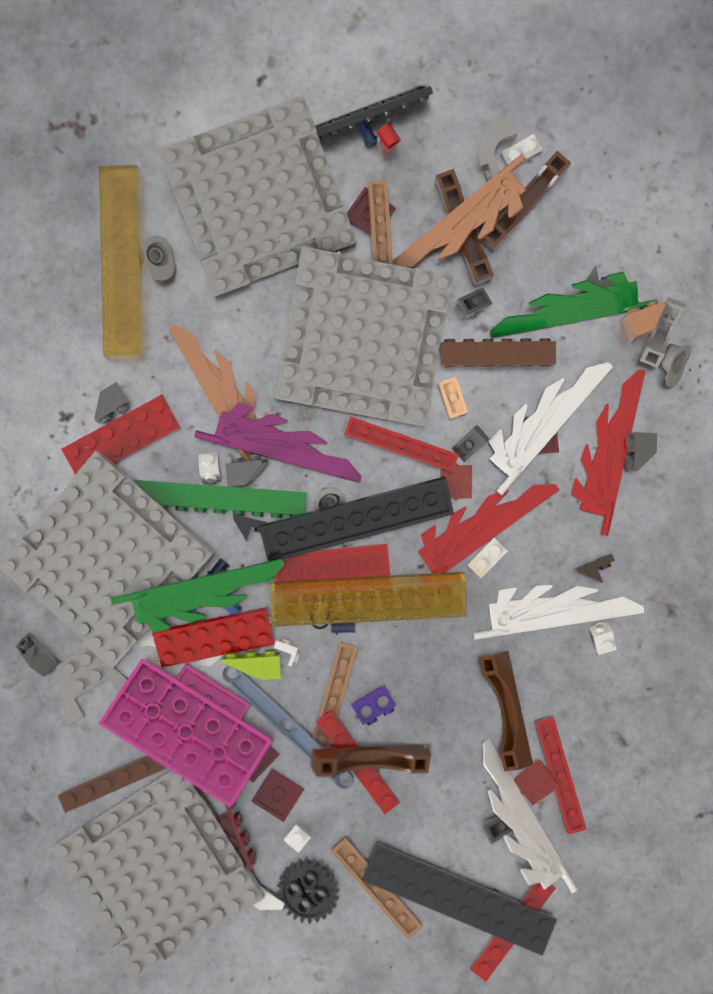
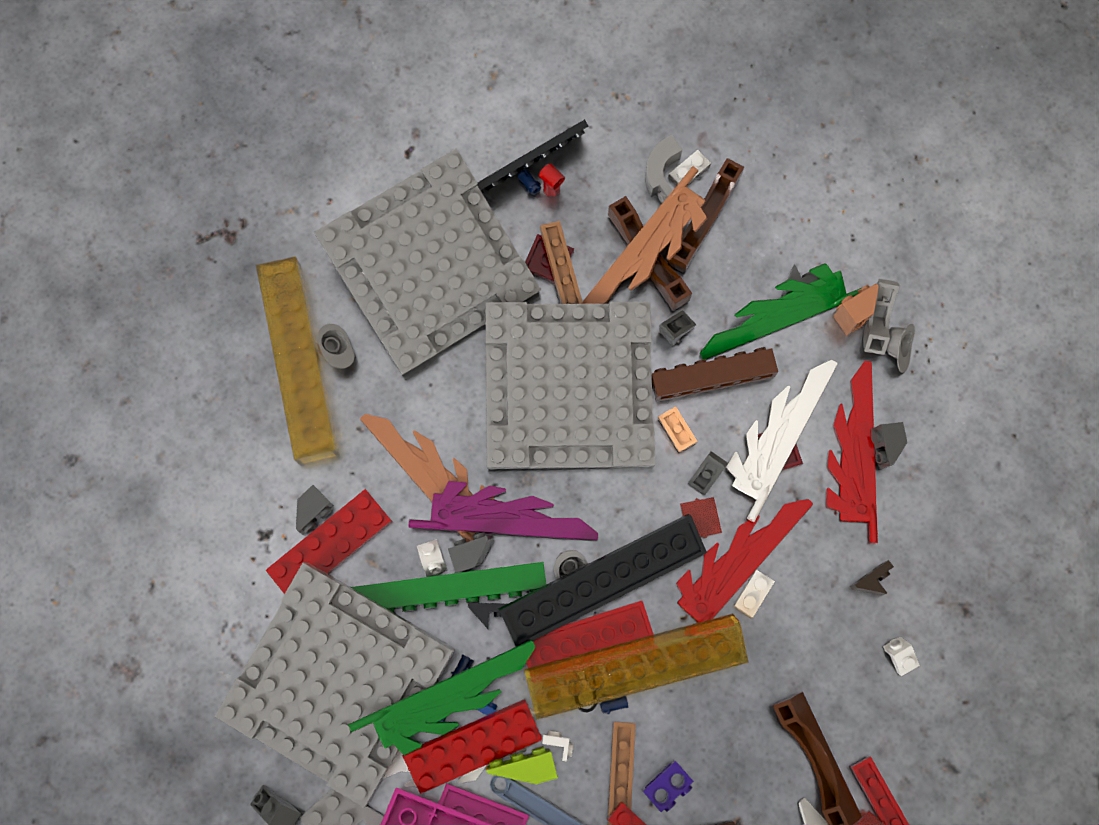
camera: 10 degrees left, 10 degrees down
red plate [344,416,459,473] -> none
white animal [473,585,644,640] -> none

